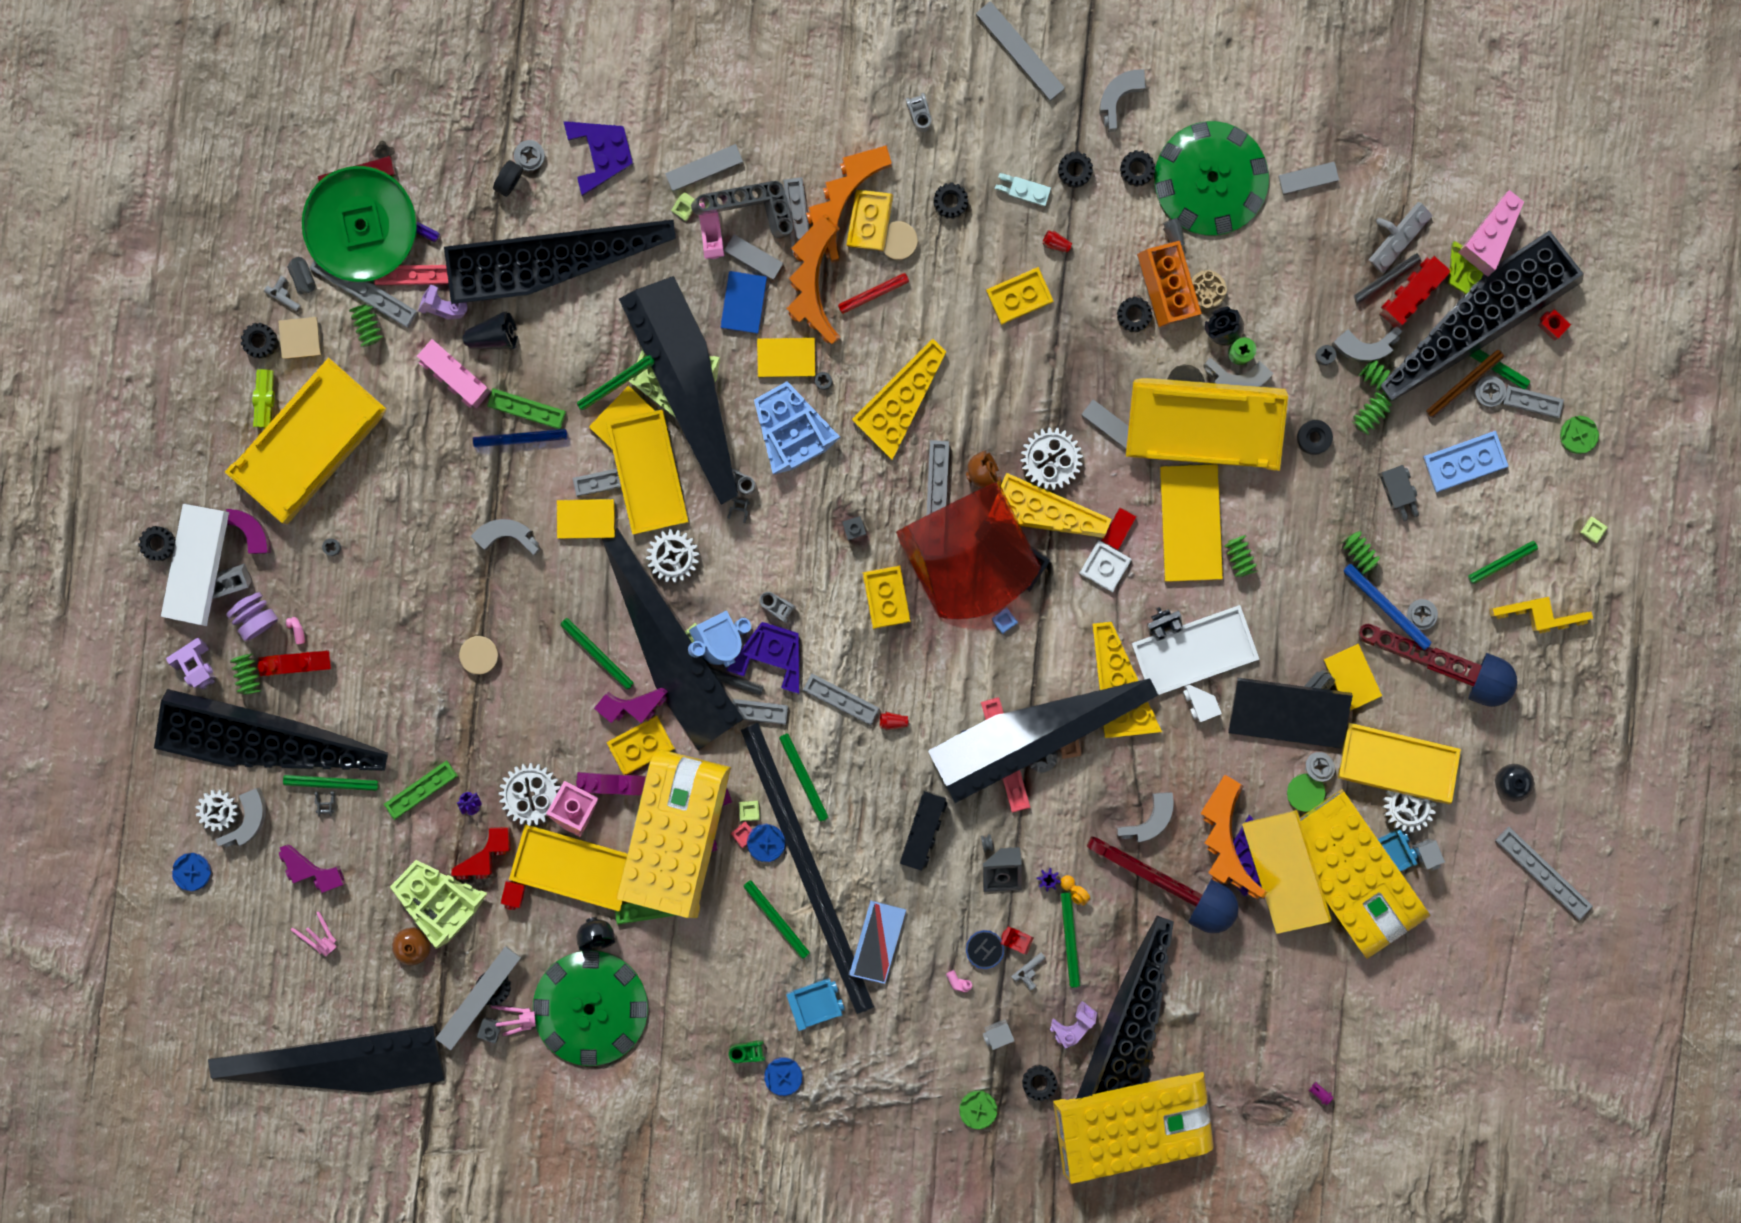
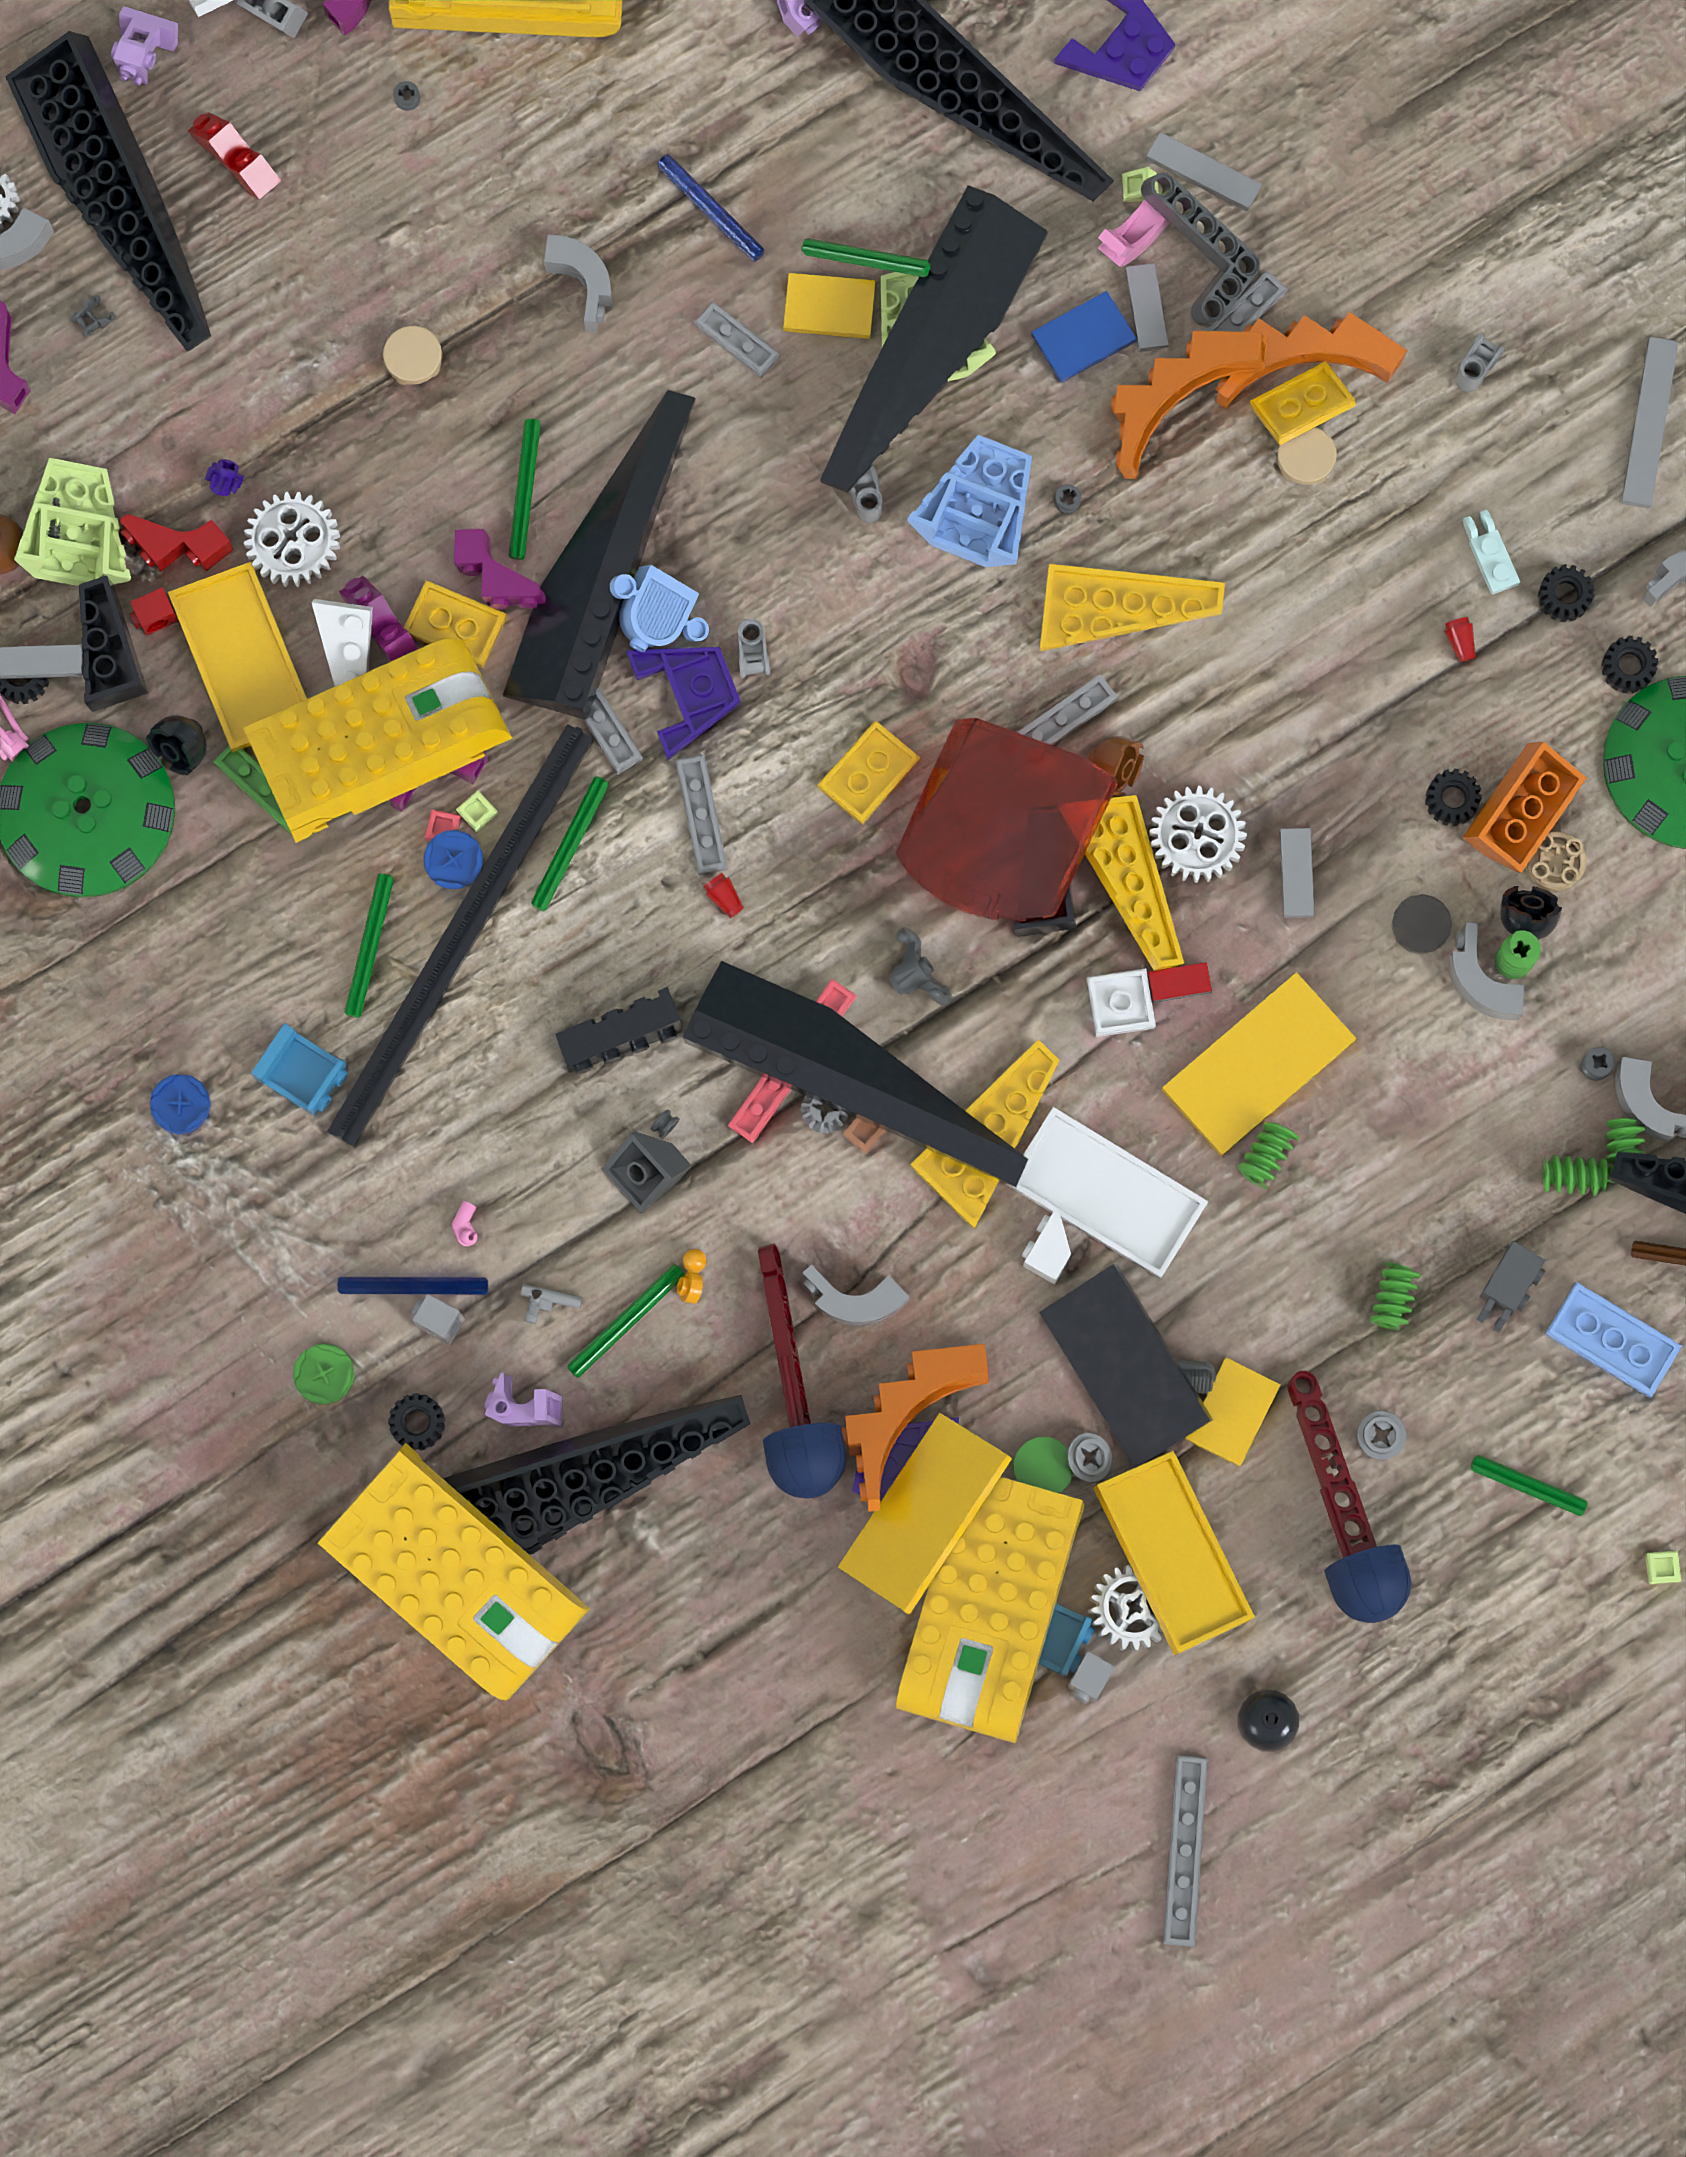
camera: 55 degrees right, 10 degrees down
lavender wheel [226,592,279,642] -> none
bright green piece [230,654,262,695] -> none
green axle [283,775,379,791] -> none
bright pink arm [286,617,305,644] -> none
bright green tile [384,760,458,820] -> none
bright pink wedge [417,339,491,408] -> none
black cone [462,311,518,350] -> none
bright green tile [487,388,566,430] -> none
bright pink slope [546,781,598,837] -> none
yellow tile [557,499,615,539] -> none
yellow tile [606,410,688,535] -> none
white gear [646,529,699,583] -> none
dark grey axle [712,668,764,696] -> none
dark grey piece [727,497,750,523] -> none
green piece [728,1040,766,1063] -> none
yellow tile [757,338,815,377] -> none
red axle [838,273,909,314] -> none
dark grey brick [842,516,866,541] -> none
tile [849,901,906,984] -> none
black tyre [933,182,968,219] -> none
black tile [966,930,1004,969] -> none
yellow tile [986,267,1054,325] -> none
medium blue tile [991,607,1018,634] -> none
red bracket [1001,926,1034,955] -> none
dark purple gear [1037,867,1061,892] -> none
yellow piece [1126,378,1288,471] -> none
black hips [1147,607,1183,641] -> none
dark grey cone [1163,218,1185,245] -> none
black tyre [1297,420,1333,455] -> none
magenta pin [1308,1082,1333,1106] -> none
blue axle [1344,564,1432,650] -> none
yellow bracket [1489,597,1593,634] -> none
none -> black wedge [79,575,148,712]
none -> white wing [312,599,373,686]
none -> clear blue axle [337,1277,489,1295]
none -> dark grey piece [889,927,953,1006]

